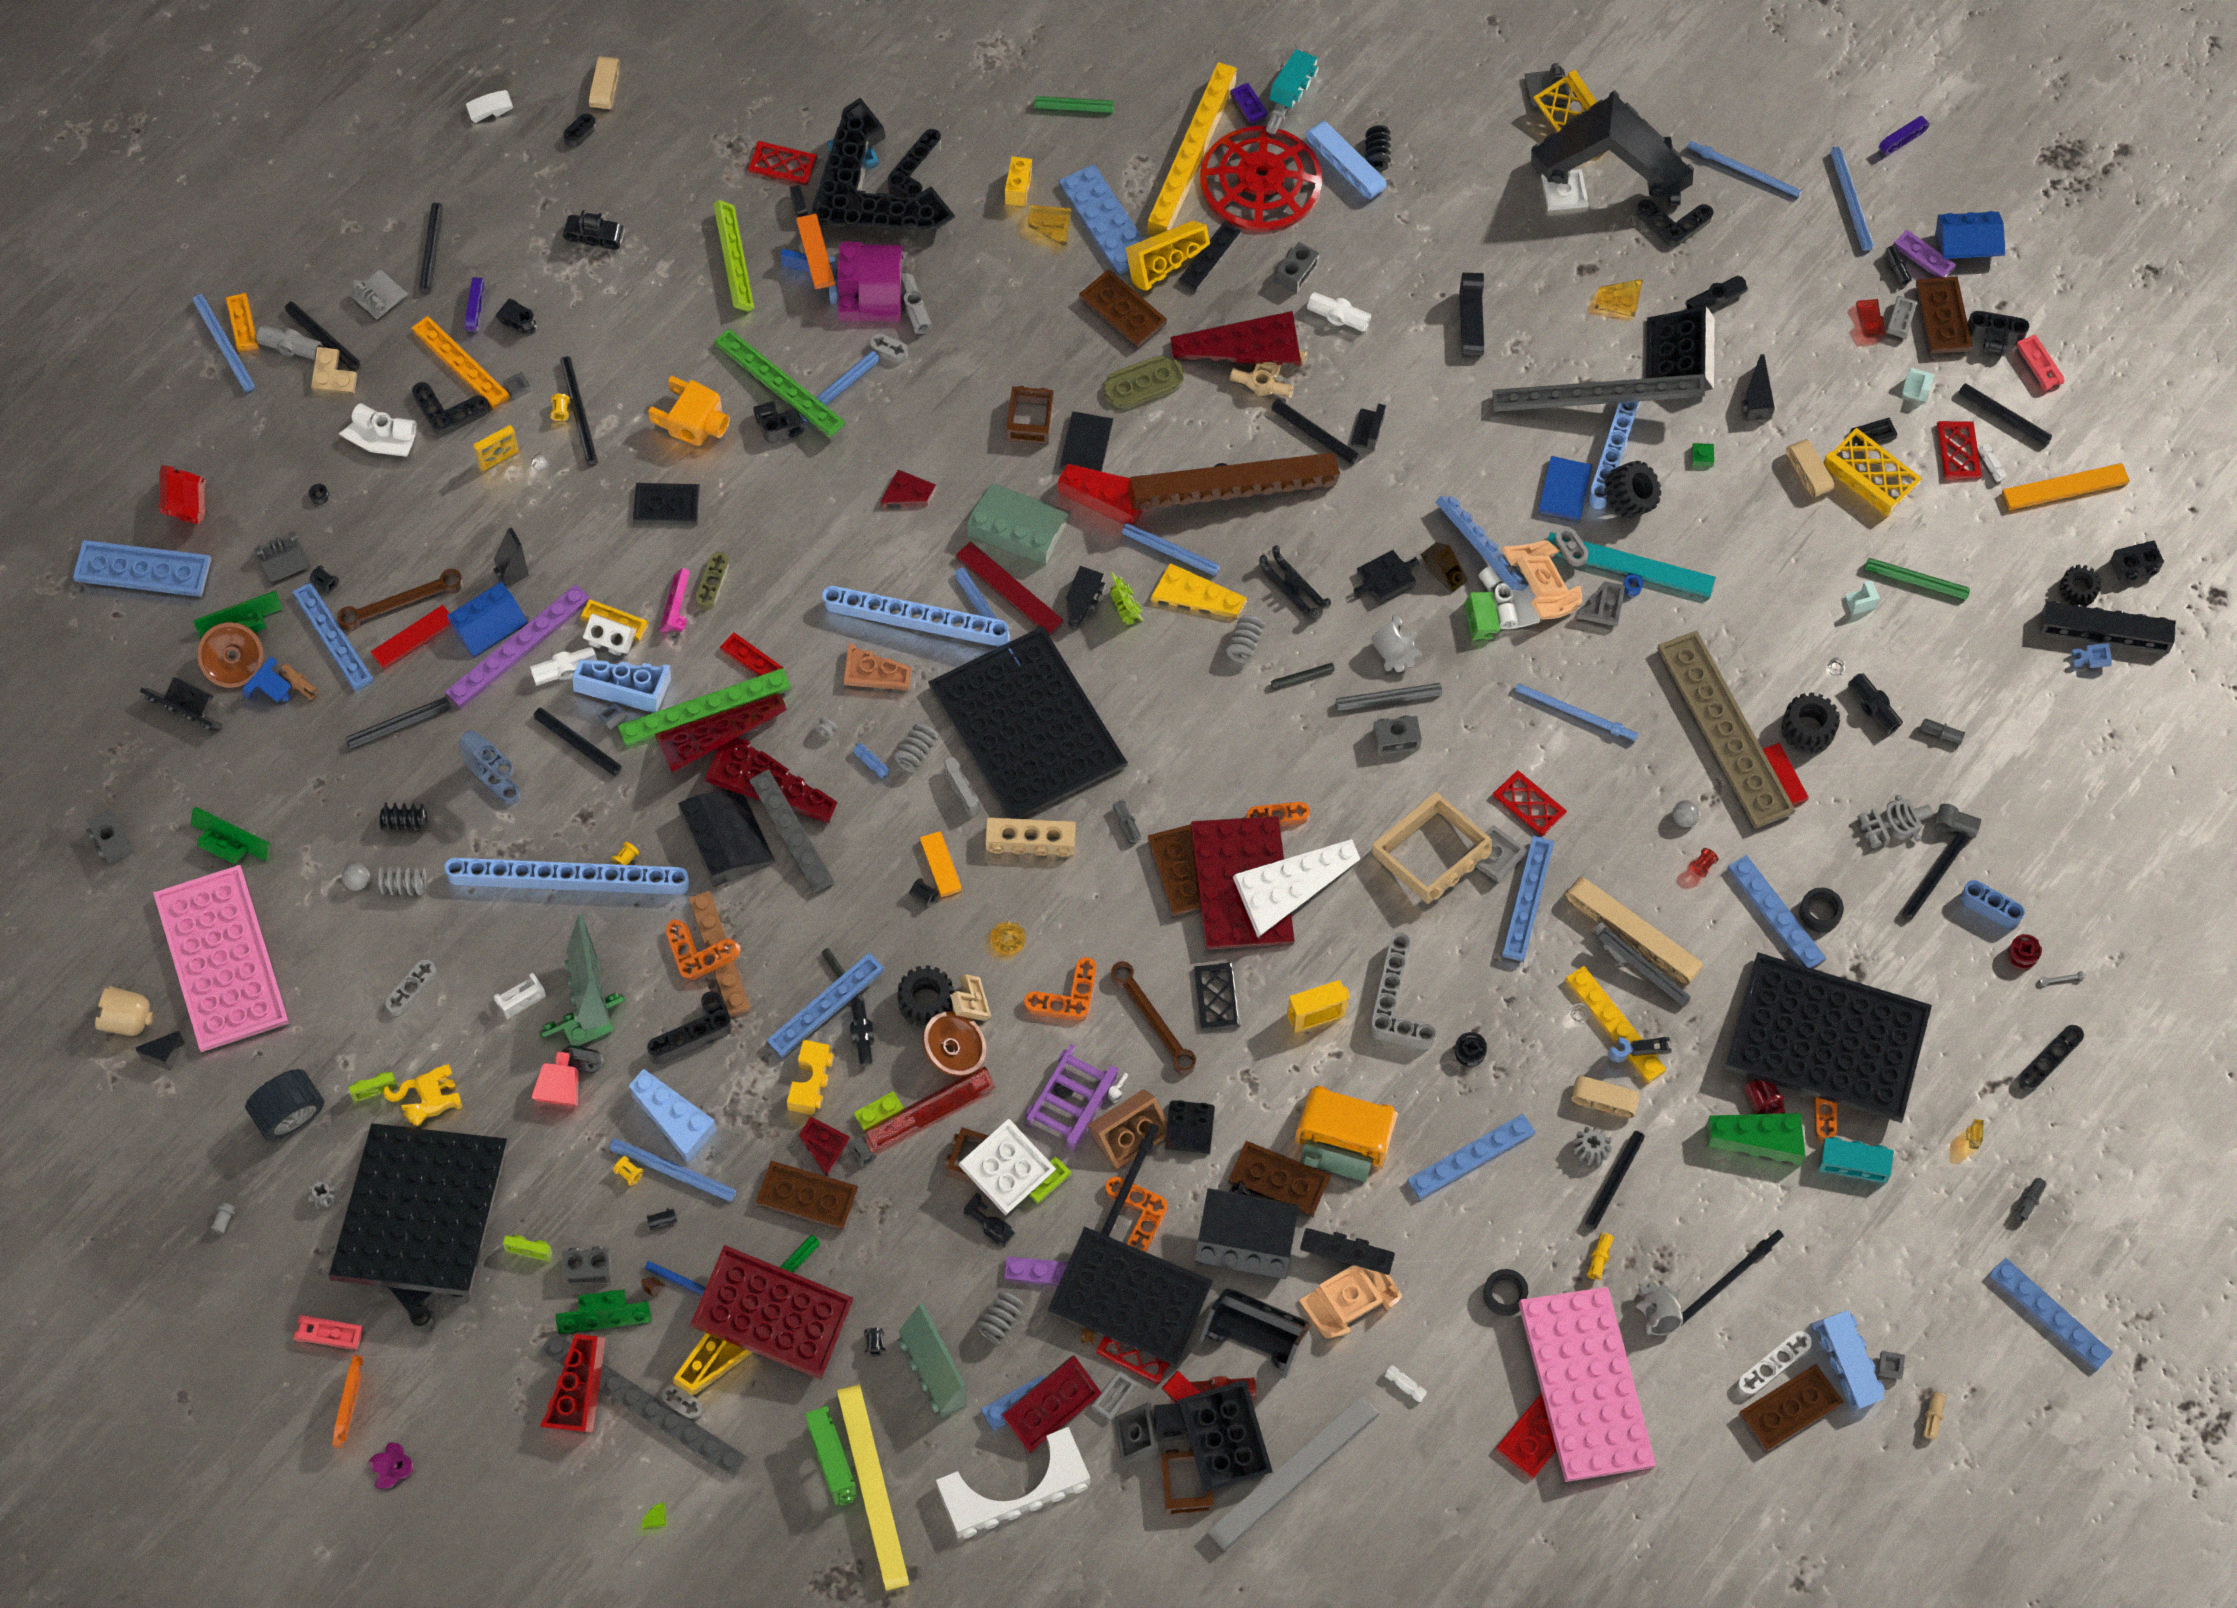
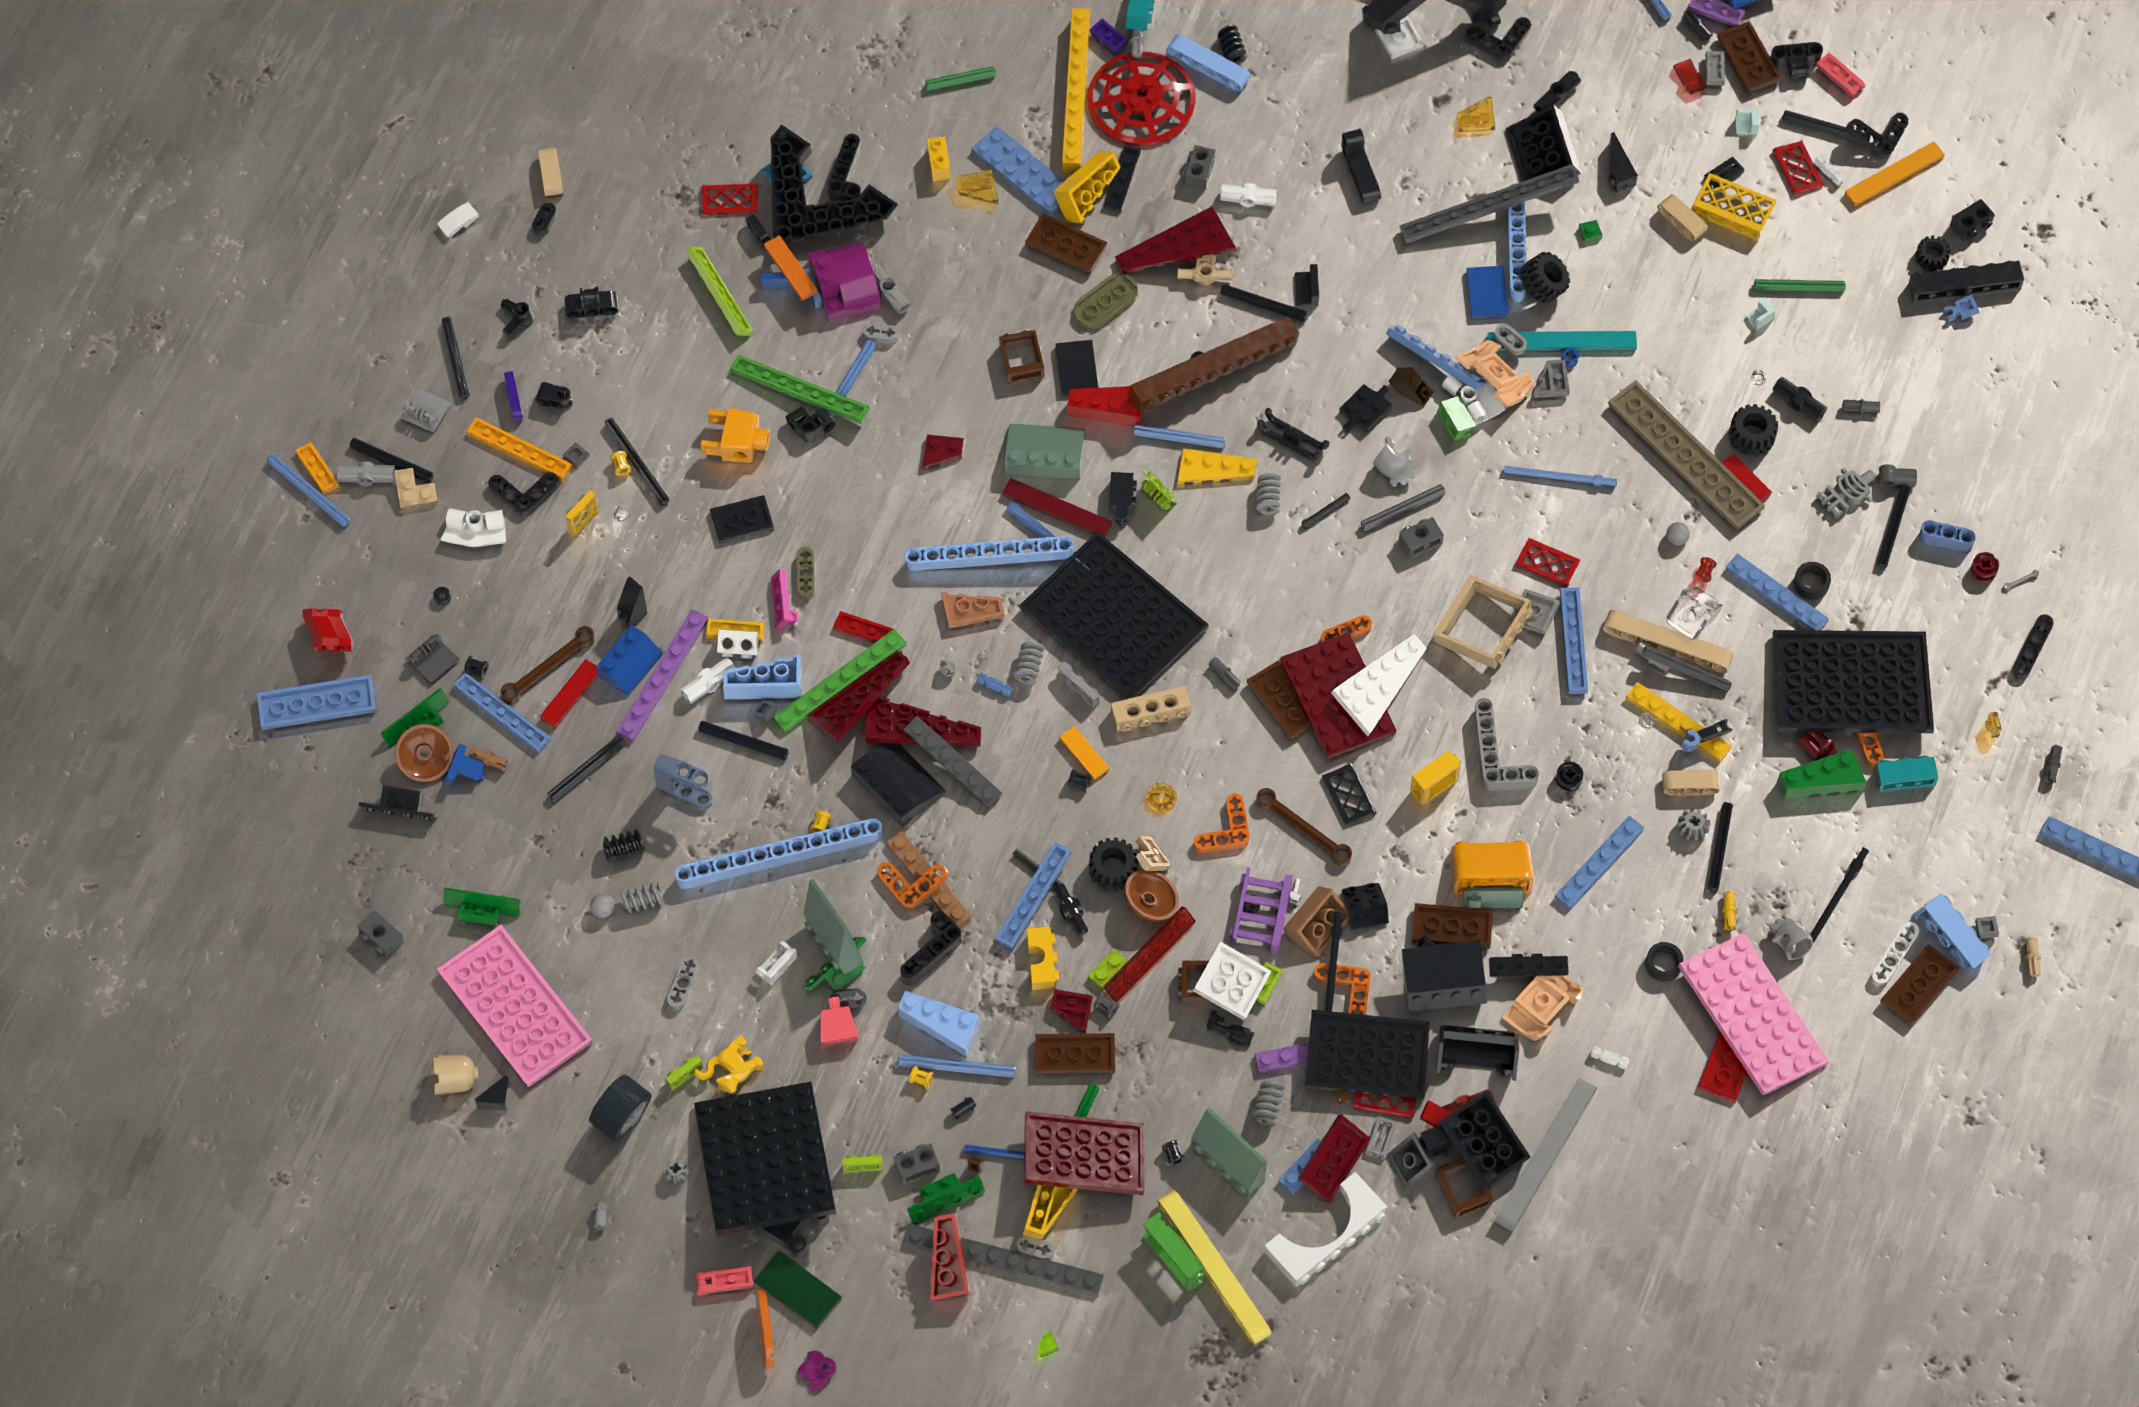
camera: 15 degrees left, 0 degrees up
none -> black axle [500,299,534,336]
none -> dark green tile [754,1250,842,1329]
none -> clear hips [1666,586,1724,640]
none -> black beam [1846,112,1909,158]

